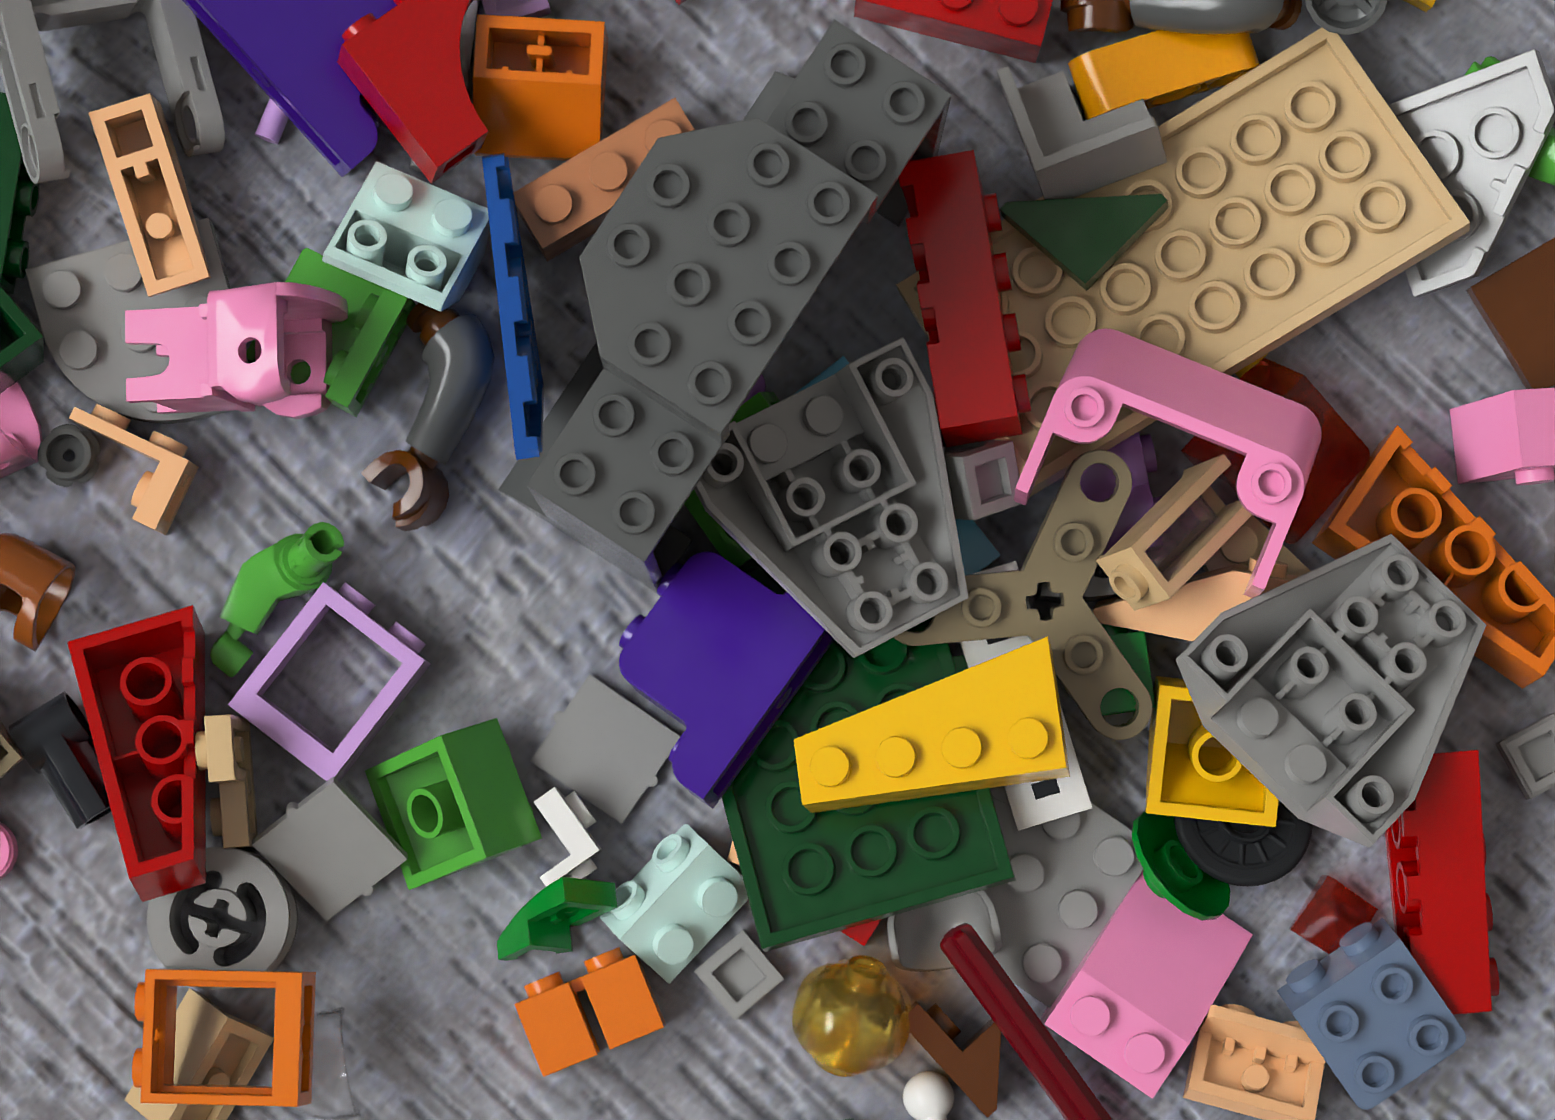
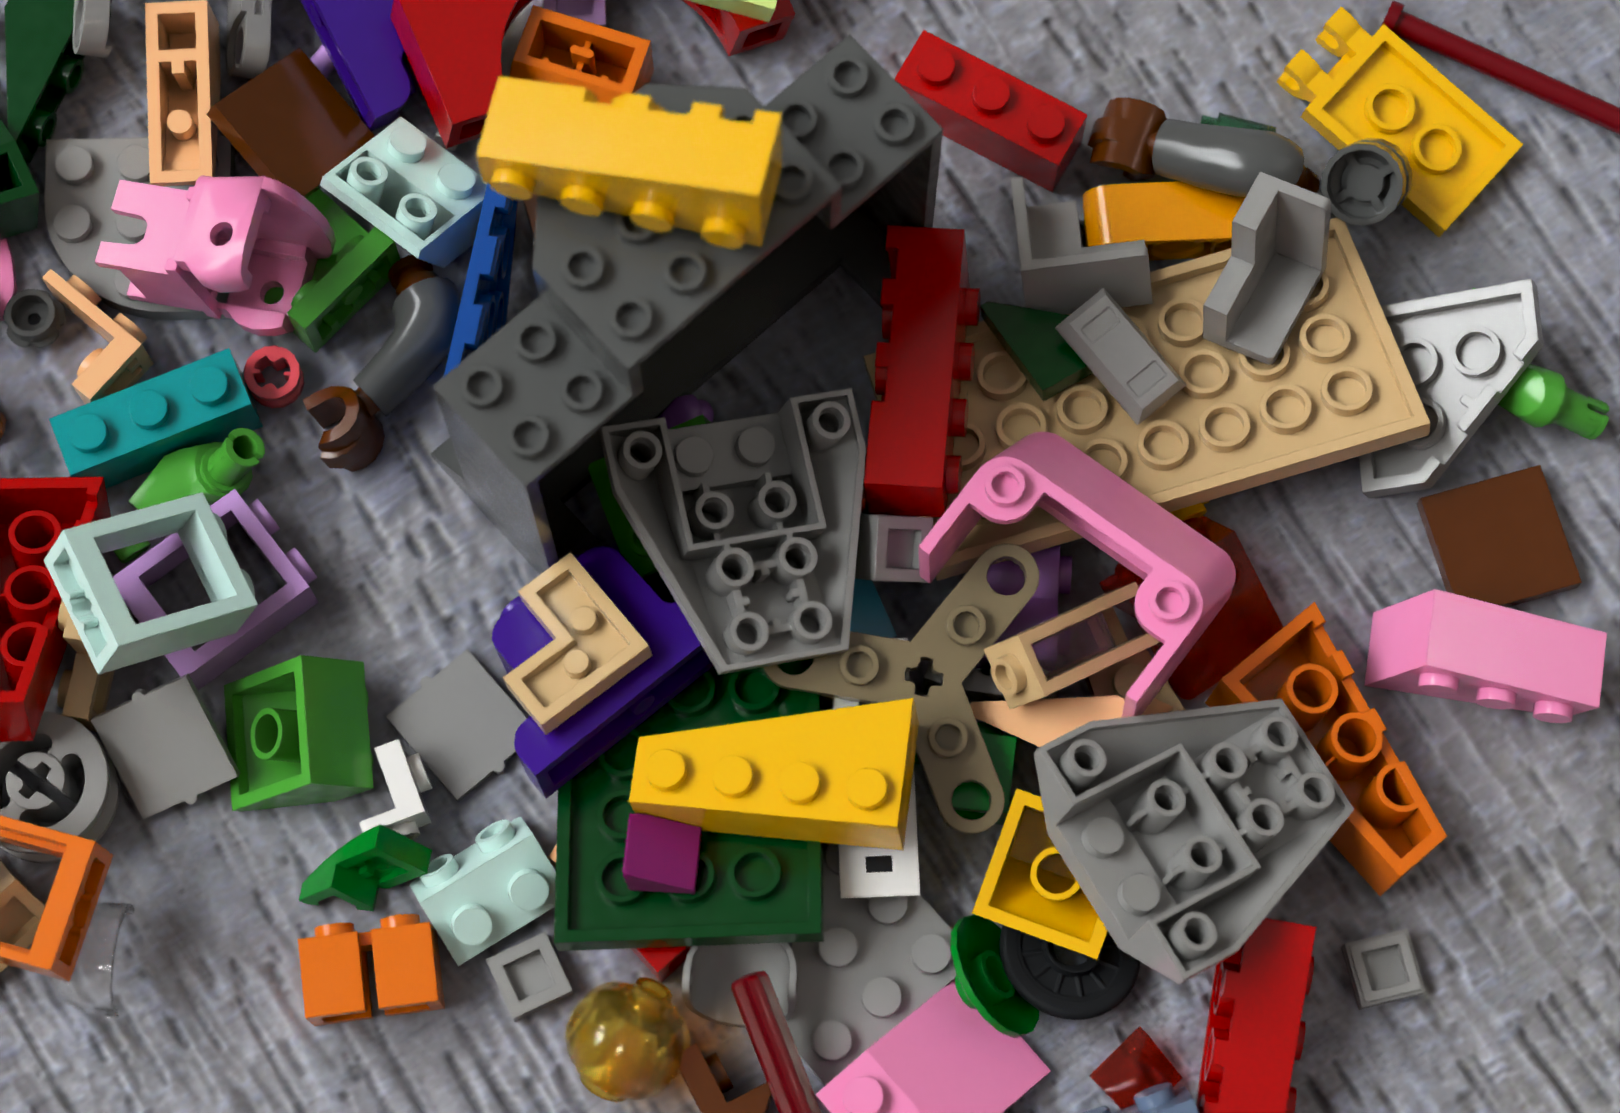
camera: 15 degrees right, 10 degrees down
none -> light aqua window [44,492,258,675]
none -> teal brick [49,348,263,489]
none -> reddish brown tile [206,47,375,198]
none -> coral bush [244,345,304,408]
none -> yellow wedge [476,76,782,249]
none -> tan plate [503,552,652,735]
none -> magenta slope [623,813,702,894]
none -> light grey tile [1055,288,1187,425]
none -> light grey panel [1203,172,1331,365]

